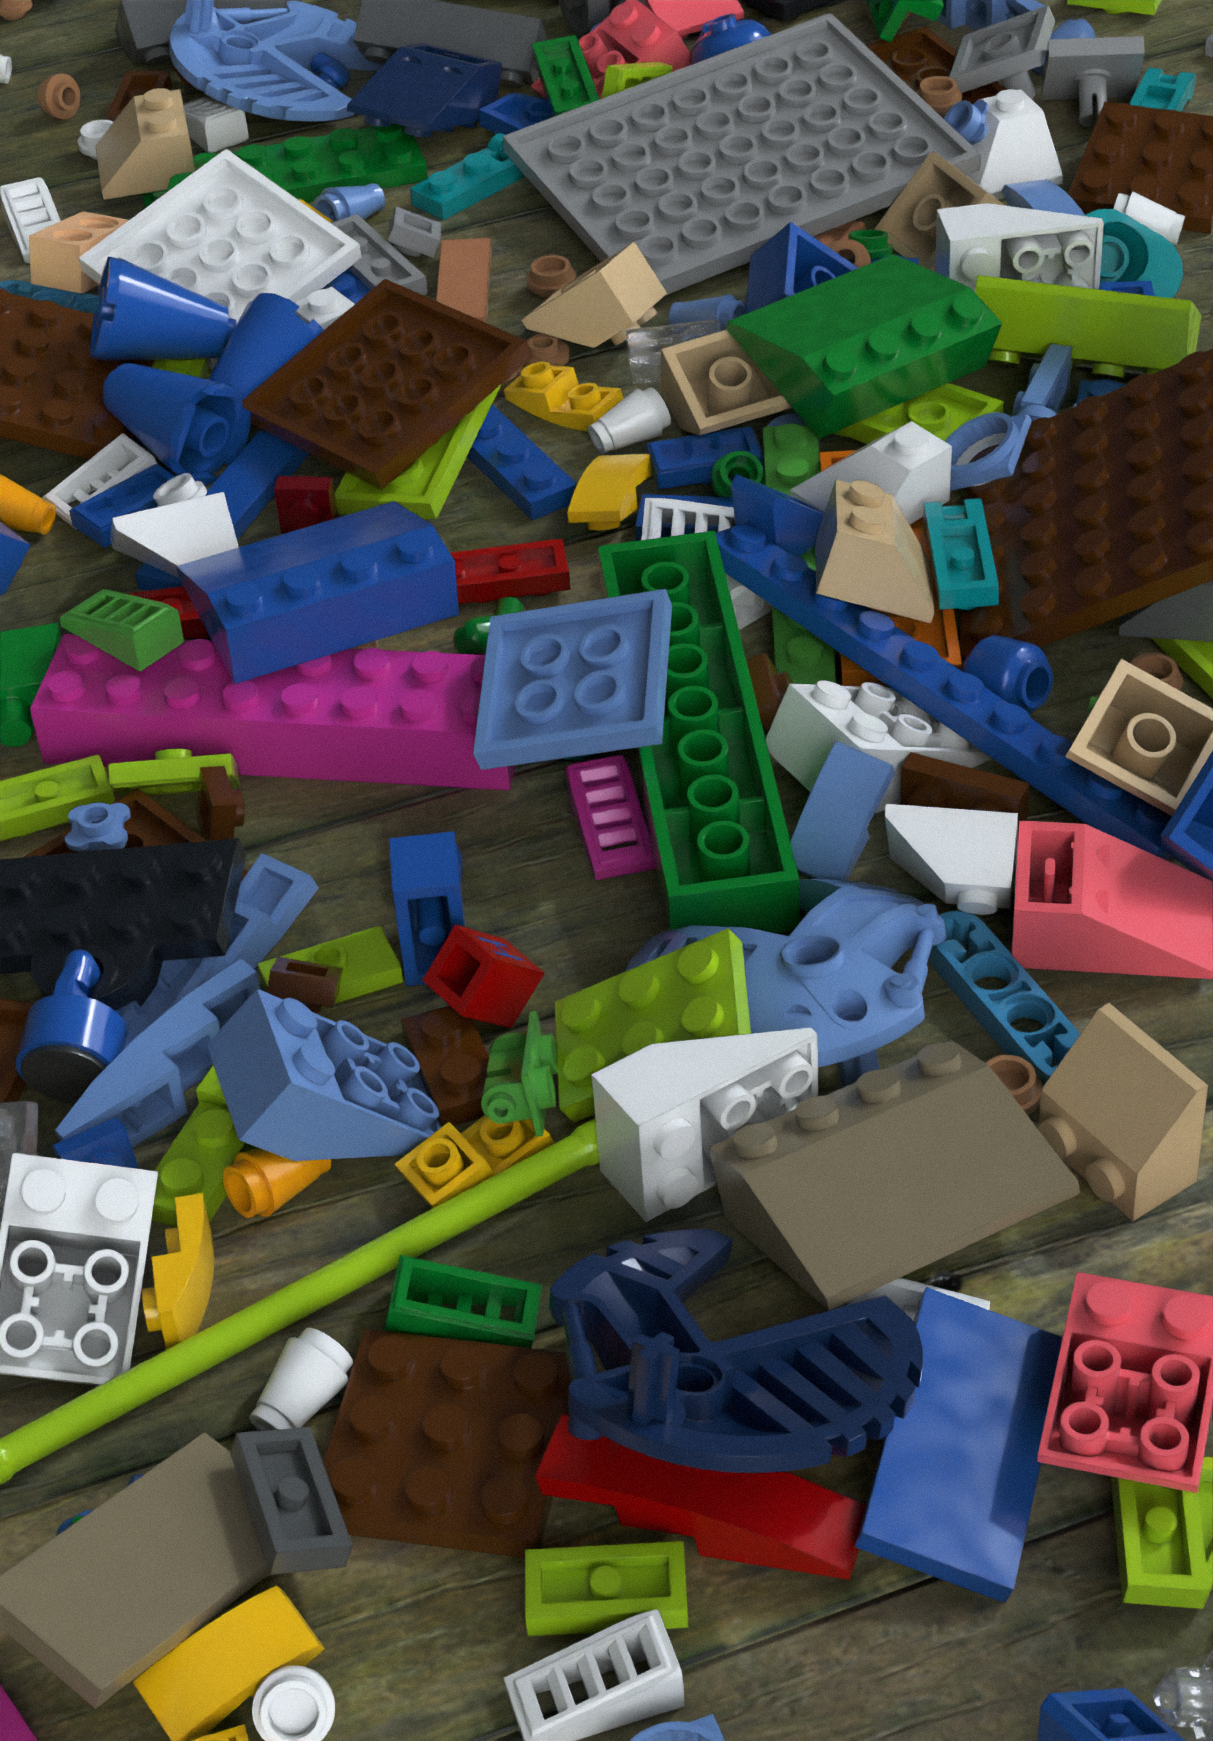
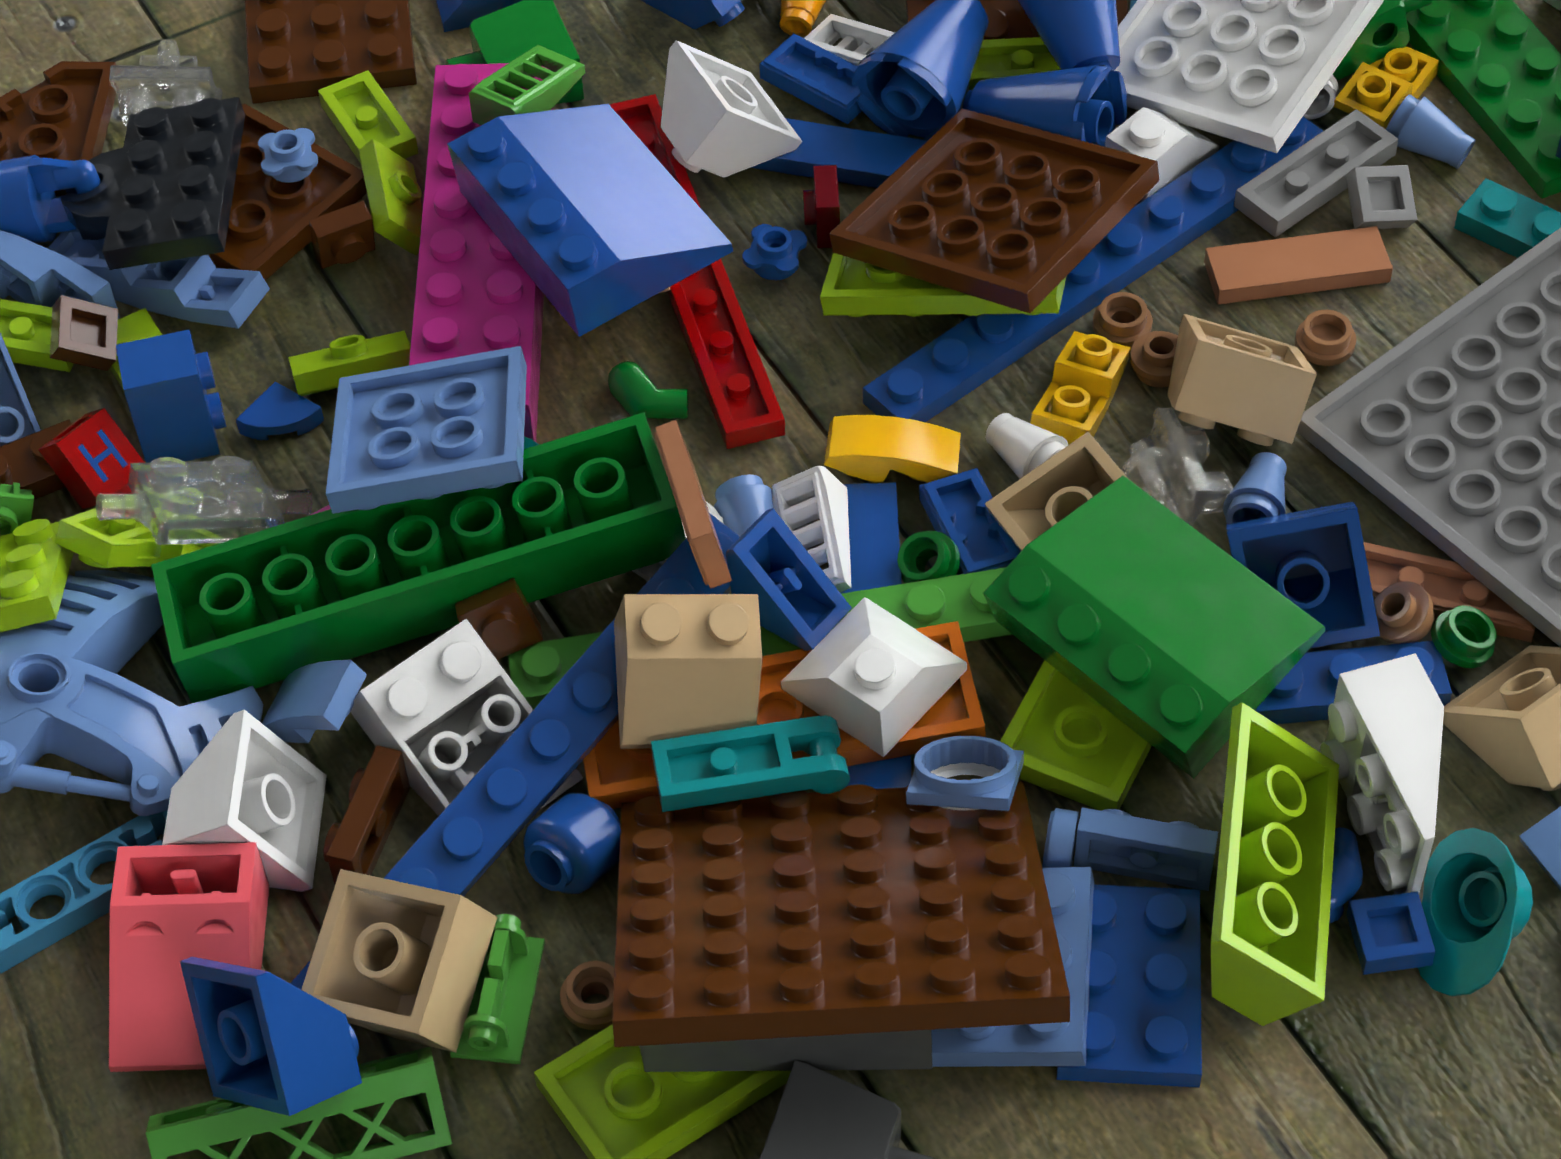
camera: 80 degrees right, 10 degrees up
white plate [153,473,207,507] -> none
none -> lime wing [55,495,231,568]
none -> clear plate [96,456,313,545]
none -> lime plate [288,330,411,396]
none -> nougat tile [654,420,732,589]

